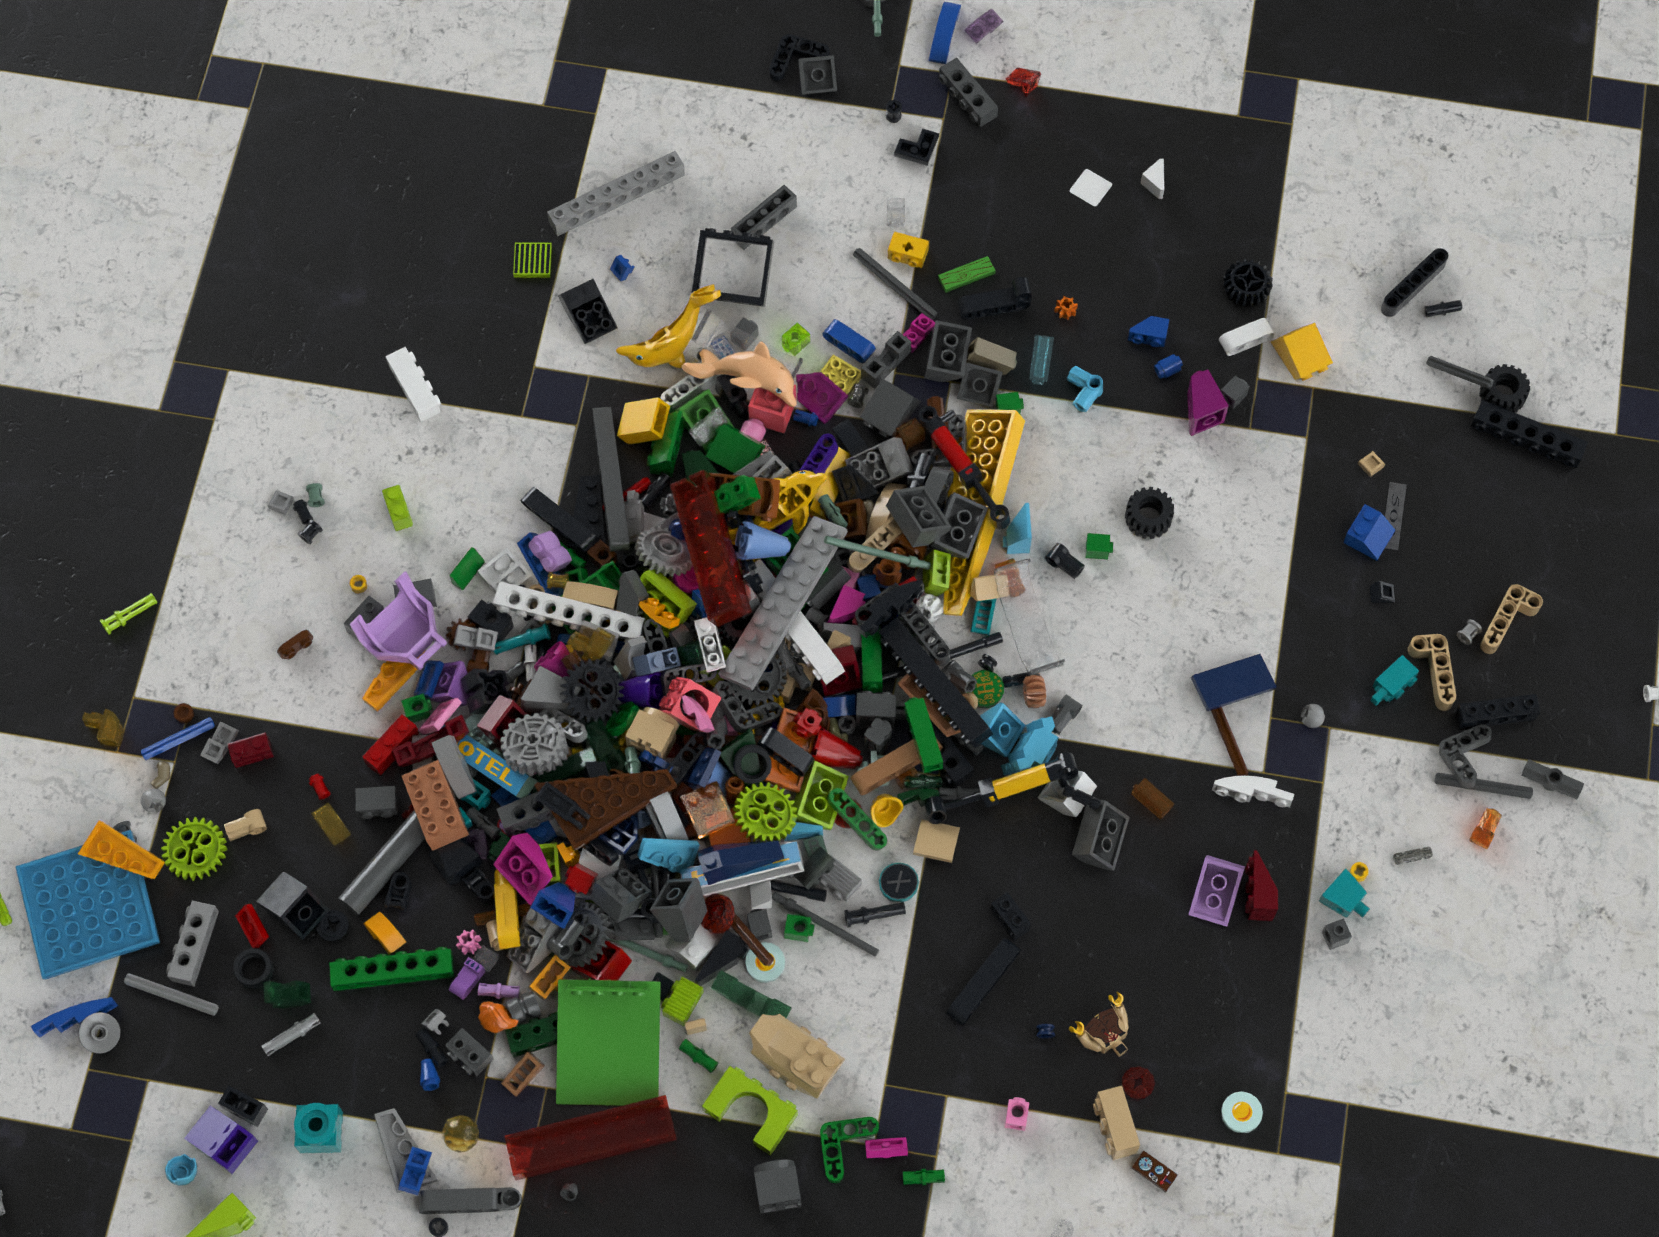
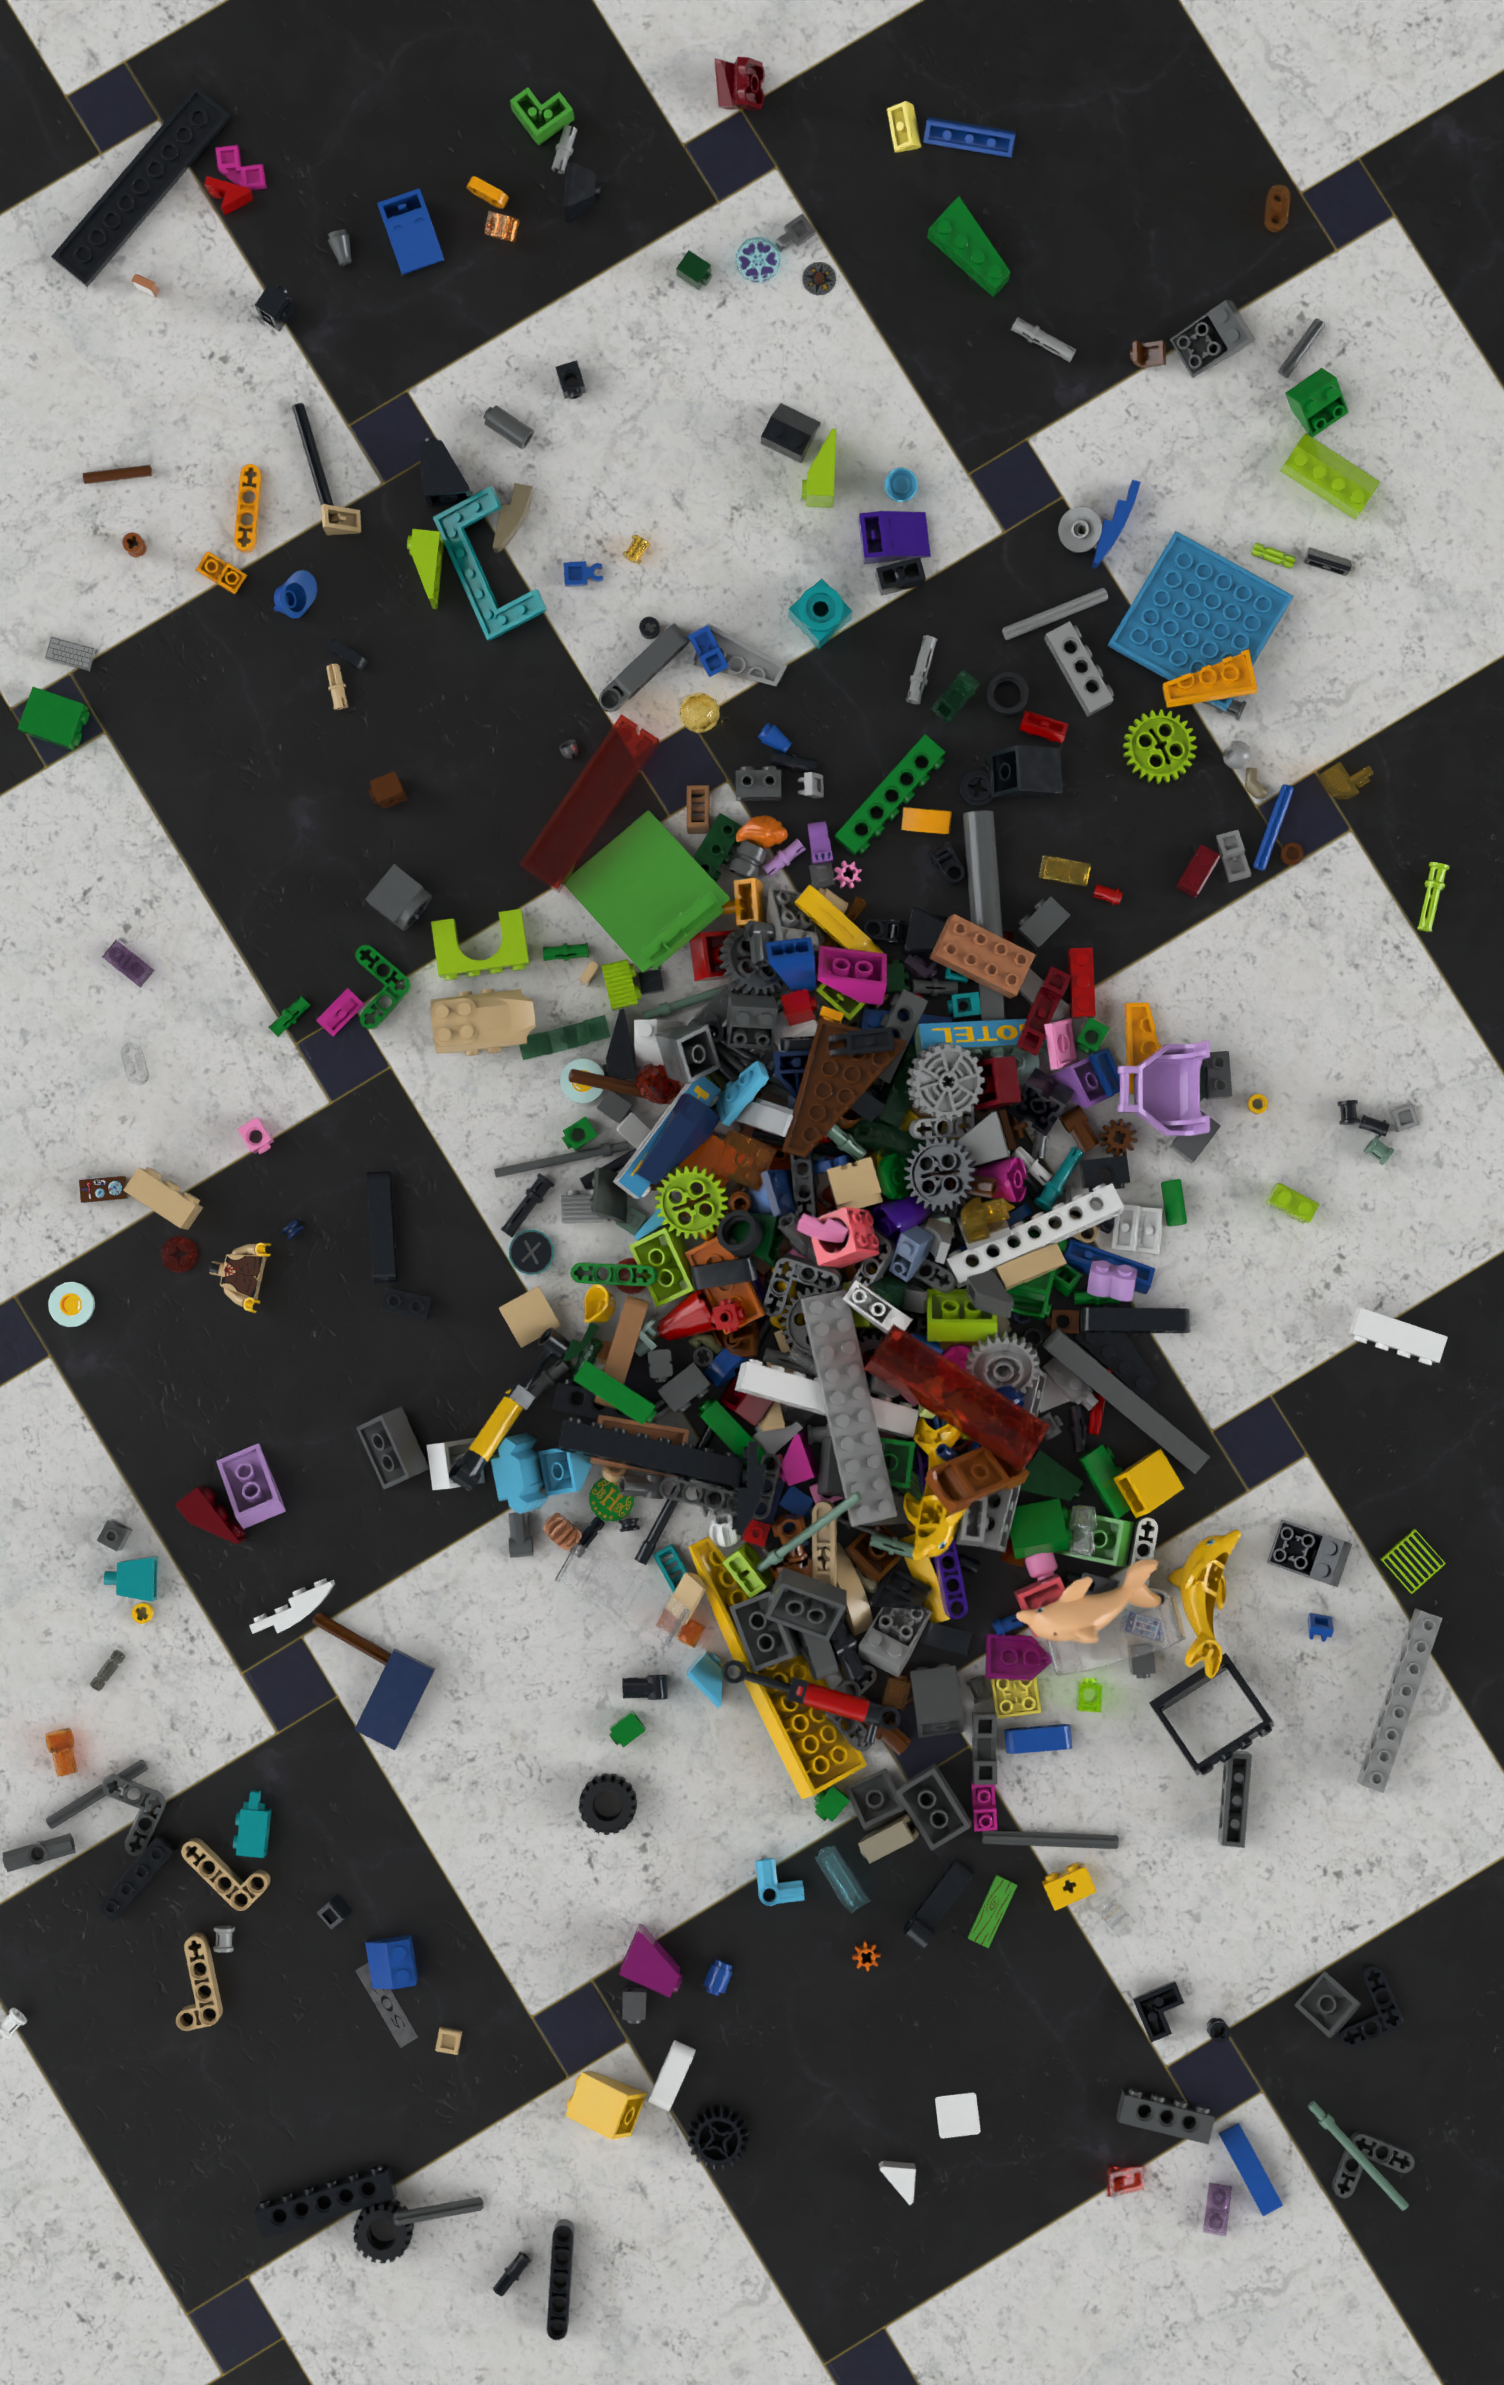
camera: 135 degrees right, 20 degrees up
tan piece [224,809,267,841] -> none
reddish brown plate [277,630,314,660] -> none
light grey slope [432,735,477,799] -> none
light grey slope [454,625,498,651] -> none
clear yellow bush [547,572,569,589] -> none
light orange slope [639,598,680,629] -> none
green brick [714,475,761,514] -> none
black axle [727,509,742,529] -> none
medium blue cone [735,521,791,560] -> none
black wing [738,559,763,594] -> none
black axle [1062,785,1101,810] -> none
blue slope [1128,316,1169,347] -> none
clear orange panel [1131,778,1174,820] -> none
light grey piece [1301,704,1325,728] -> none

